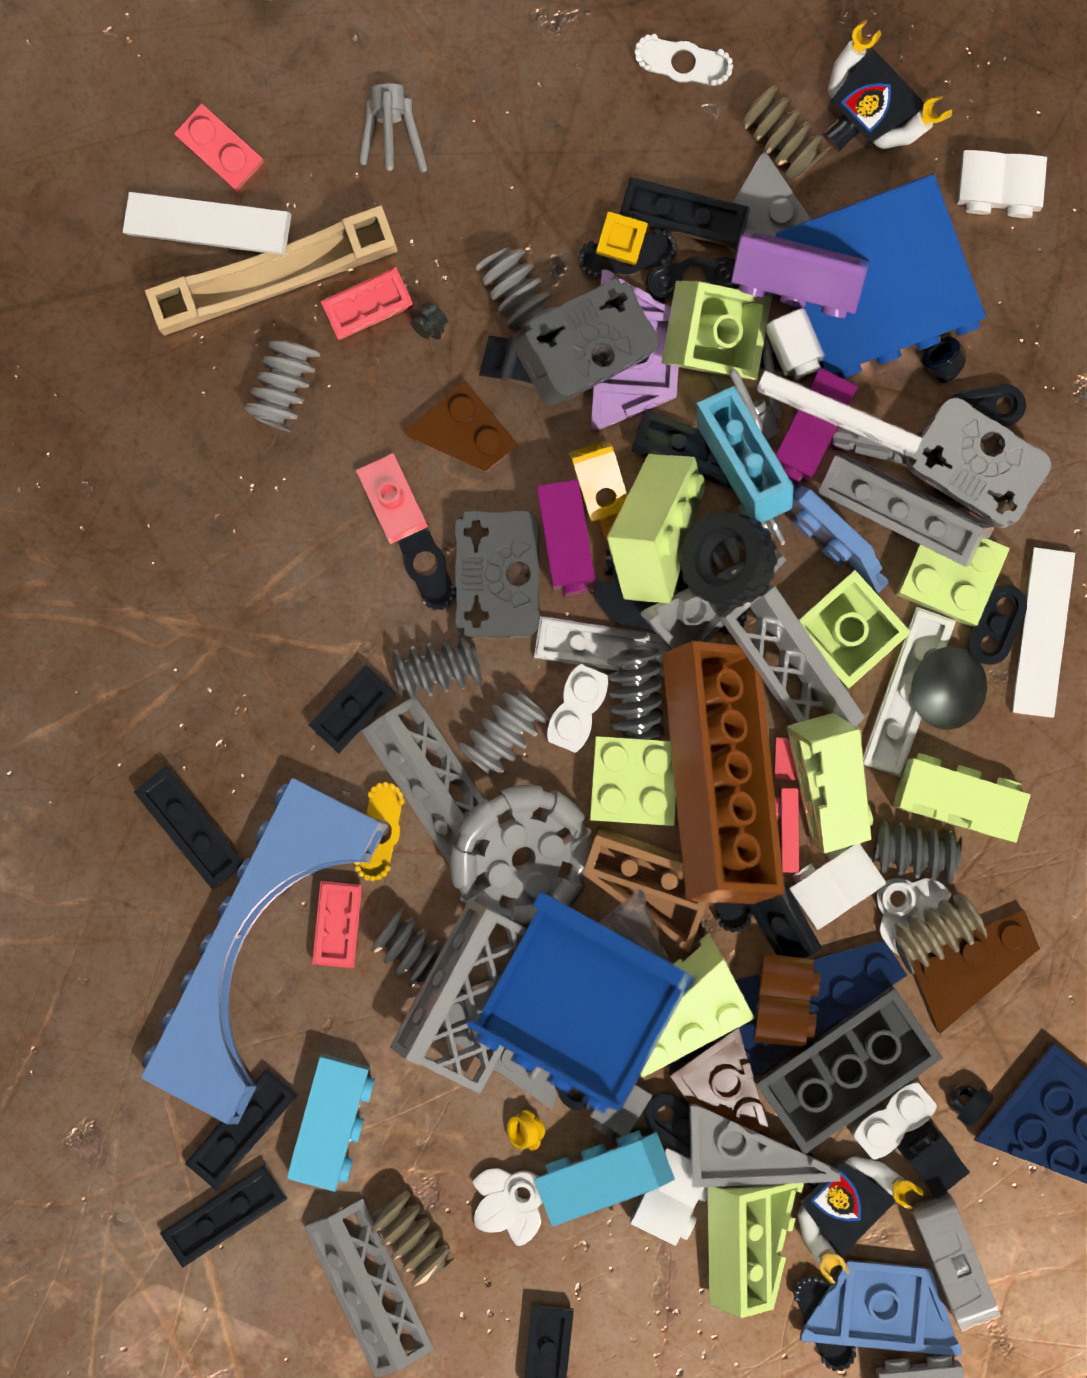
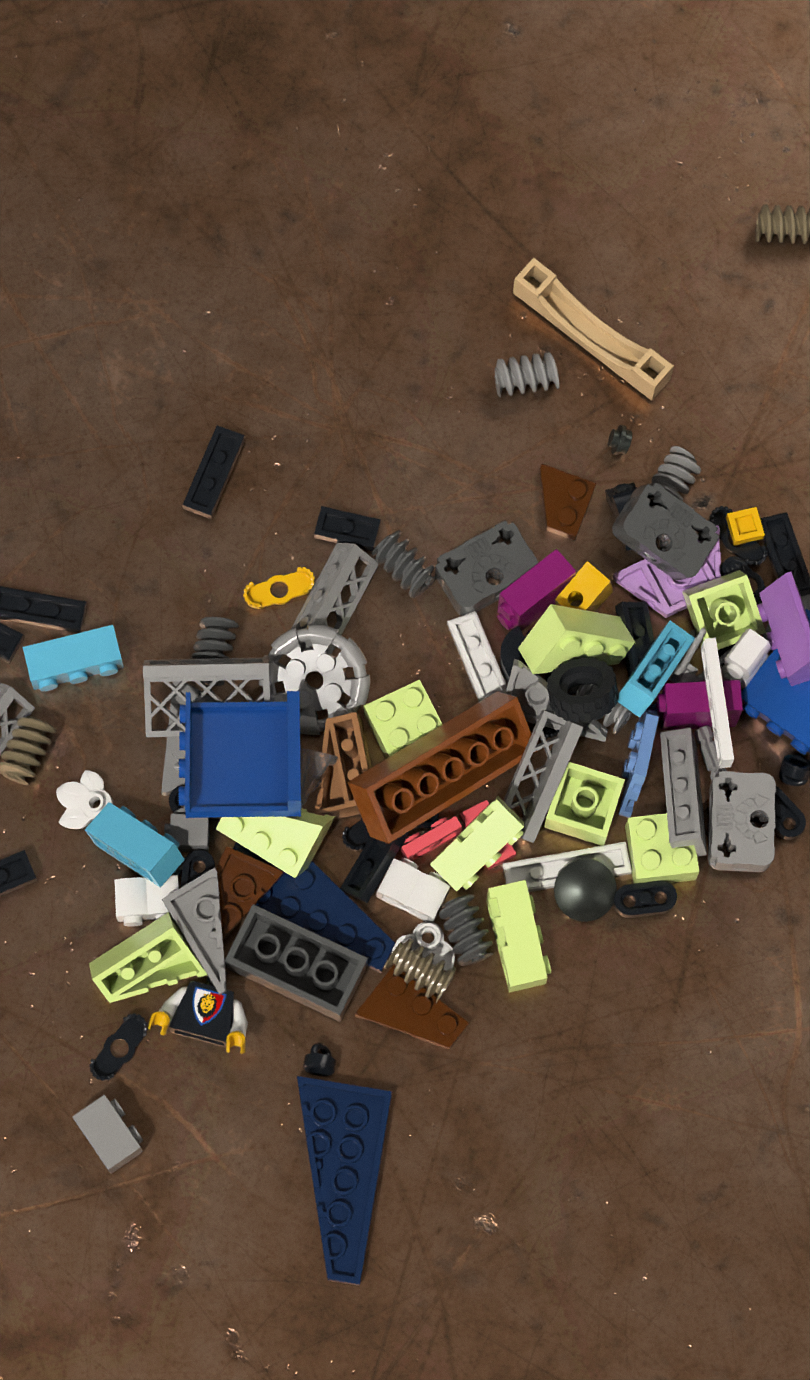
camera: 55 degrees right, 15 degrees down
white tile [123,192,291,255] -> none
medium blue arch [141,778,388,1124] -> none
coral plate [174,104,264,192] -> none
coral plate [312,881,363,968] -> none
coral plate [321,267,414,340] -> none
coral plate [356,453,428,544] -> none
light grey plant [359,84,427,172] -> none
black piece [398,522,456,610] -> none
light grey piece [458,687,549,776] -> none
yellow plate [507,1110,545,1151] -> none
white brick [547,664,608,753] -> none
dark grey piece [607,647,664,739] -> none
reddish brown brick [753,953,821,1047] -> none
medium blue wing [799,1259,962,1357] -> none
white brick [850,1079,937,1159] -> none
black brick [896,1120,970,1199] -> none
light grey axle [910,1191,1001,1332] -> none
white tile [1011,547,1075,718] -> none

